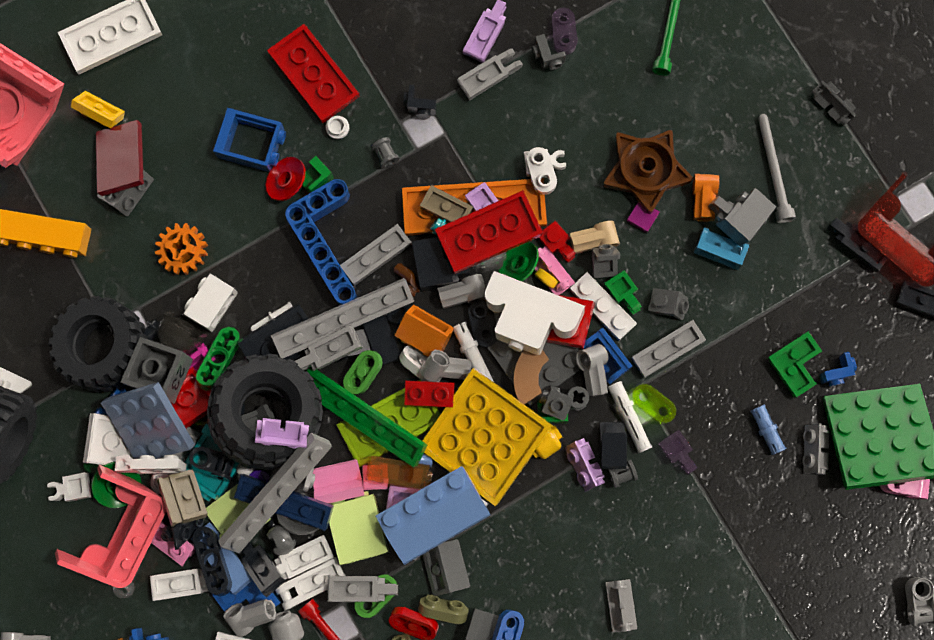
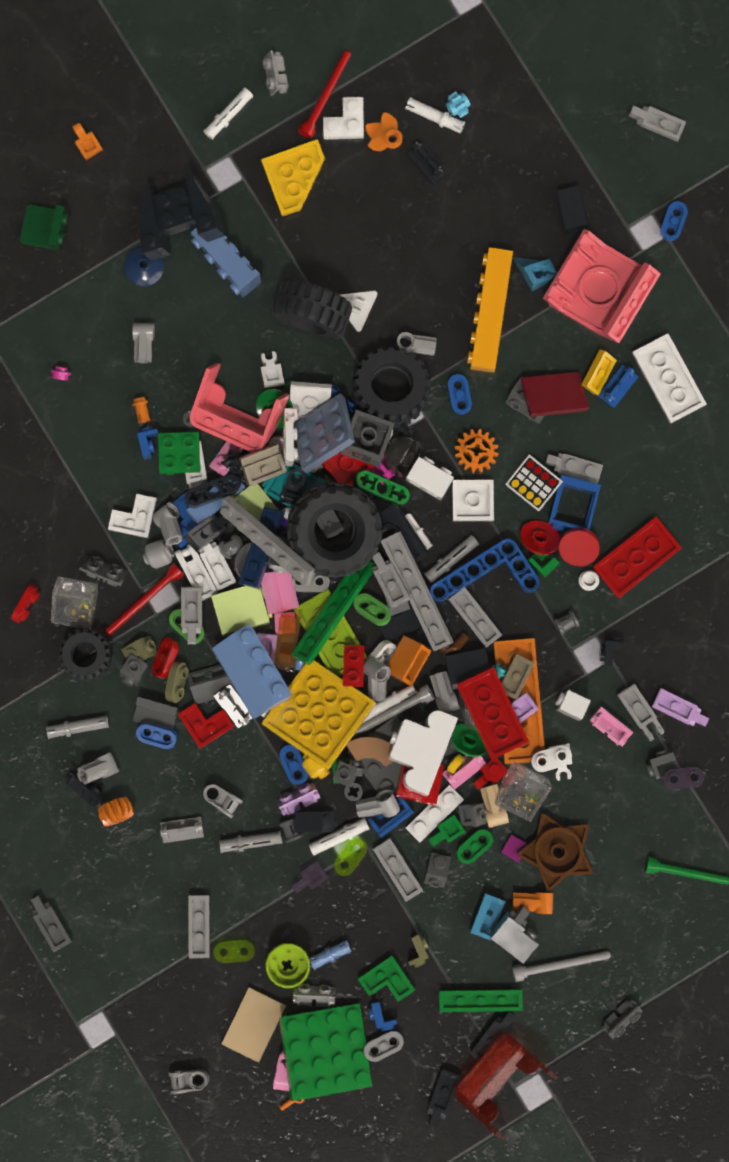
camera: 85 degrees right, 5 degrees up
lavender hinge [255,418,309,448] -> none
none -> green hinge [158,432,200,475]
none -> red plate [178,703,235,749]
none -> light grey plate [188,895,210,958]
none -> light grey piece [203,784,243,818]
none -> clear neon green plate [213,940,255,963]
none -> hinge [214,684,252,728]
none -> light grey pin [219,831,282,853]
none -> tan tile [222,987,286,1062]
none -> lime wheel [265,943,310,988]
none -> blue plate [280,745,308,785]
none -> light grey plate [292,573,330,593]
none -> light grey piece [351,685,434,739]
none -> light grey plate [364,1031,404,1062]
none -> light grey piece [395,332,436,356]
none -> olive bracket [408,934,429,968]
none -> light grey pin [424,535,479,583]
none -> green plate [439,989,523,1012]
none -> blue plate [448,374,472,415]
none -> white plate [453,480,494,521]
none -> green plate [457,829,493,864]
none -> clear slope [495,761,551,822]
none -> sticker [505,455,563,511]
none -> light grey hinge [545,453,603,484]
none -> white brick [555,690,590,721]
none -> red tile [559,528,600,566]
none -> bright pink hinge [590,706,633,746]
none -> blue hinge [598,364,639,408]

